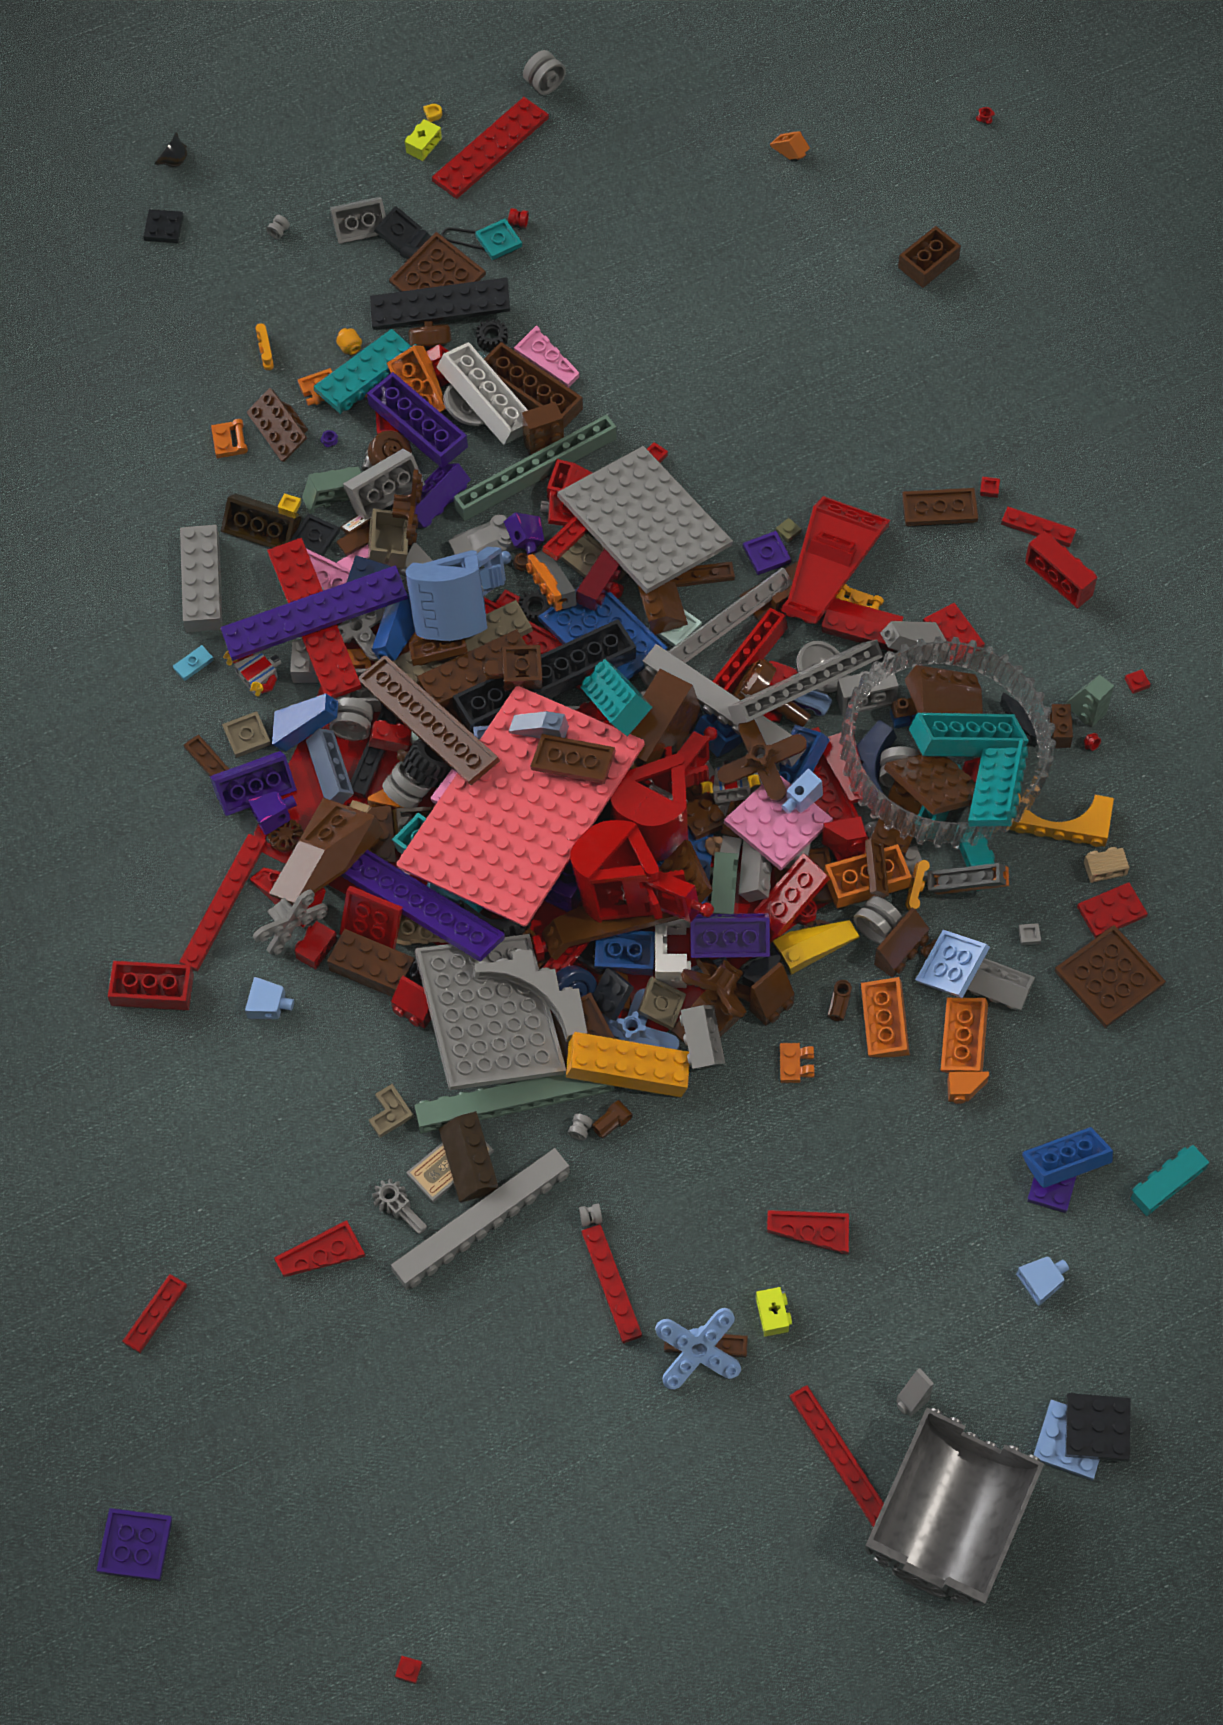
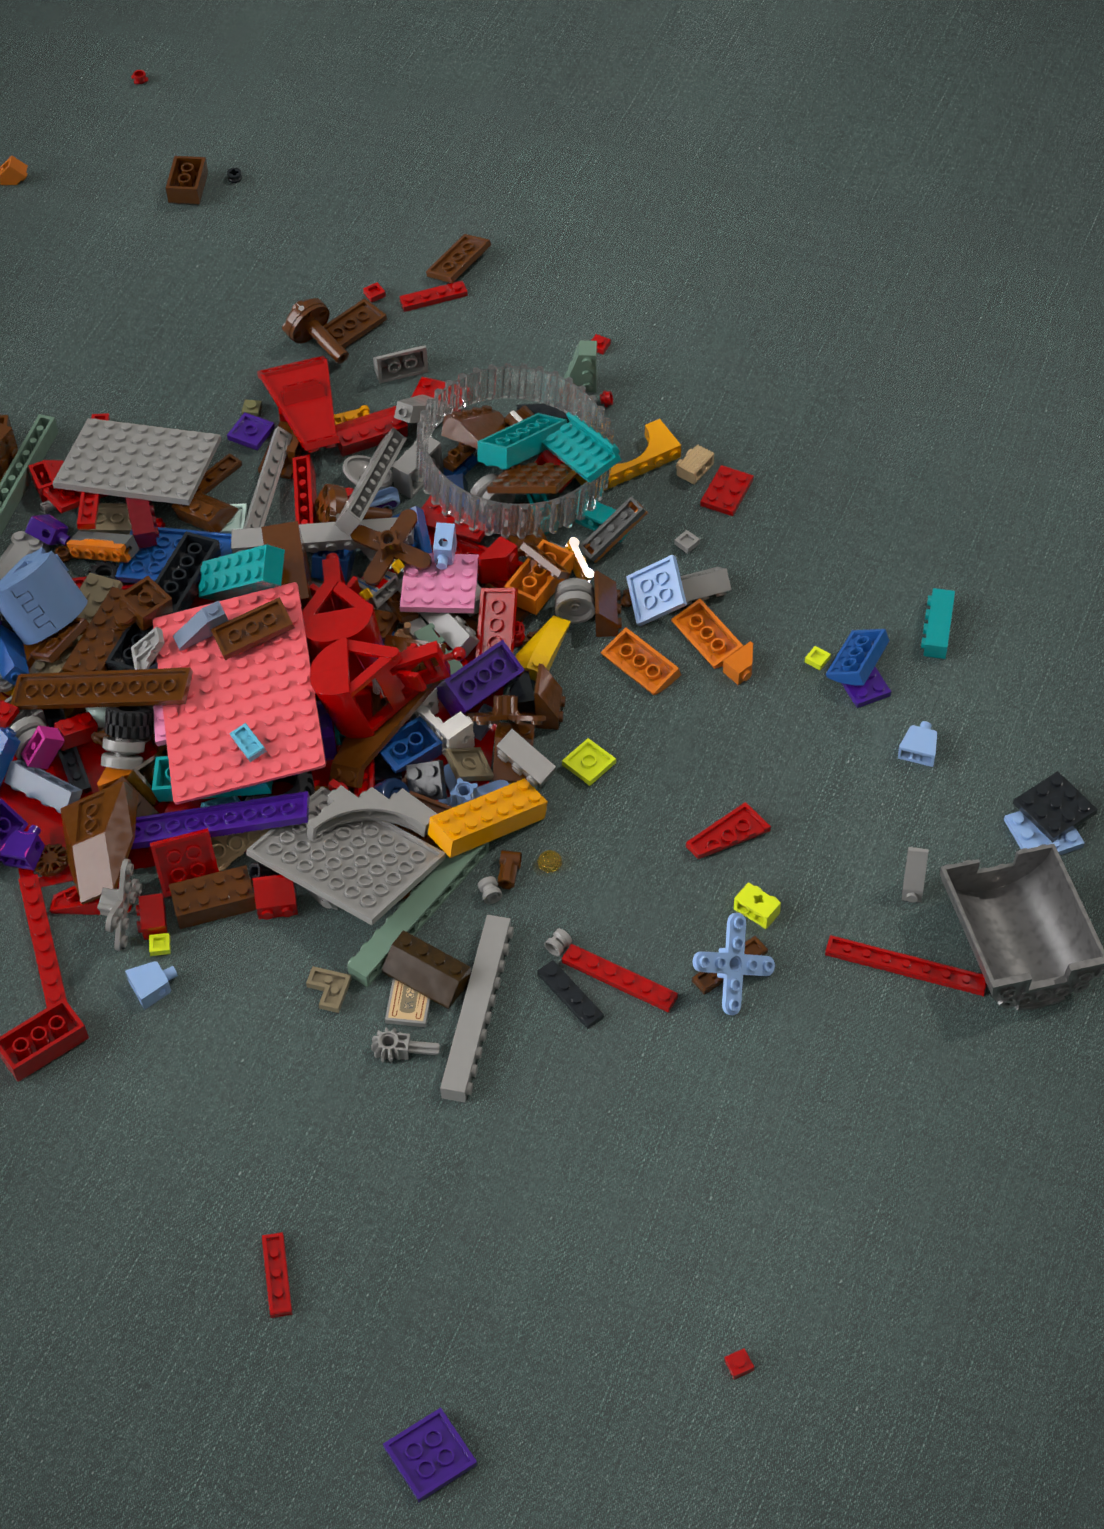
camera: 40 degrees left, 10 degrees down
red wing [274,1220,366,1277] -> none
orange plate [780,1043,814,1083] -> none
reddish brown piece [827,980,852,1022] -> none
red brick [1025,531,1097,609] -> none
reddish brown plate [1054,925,1166,1028] -> none
none -> dark pink brick [21,725,65,769]
none -> light grey wing [131,627,165,670]
none -> neon yellow plate [149,933,171,956]
none -> black bush [227,168,242,183]
none -> medium azure plate [229,723,267,762]
none -> reddish brown piece [282,298,349,364]
none -> light grey slope [373,345,429,384]
none -> reddish brown plate [426,234,491,283]
none -> reddish brown leg [504,405,535,426]
none -> clear yellow plate [537,850,562,873]
none -> black plate [537,960,604,1029]
none -> neon yellow plate [562,738,616,786]
none -> neon yellow plate [805,646,831,670]

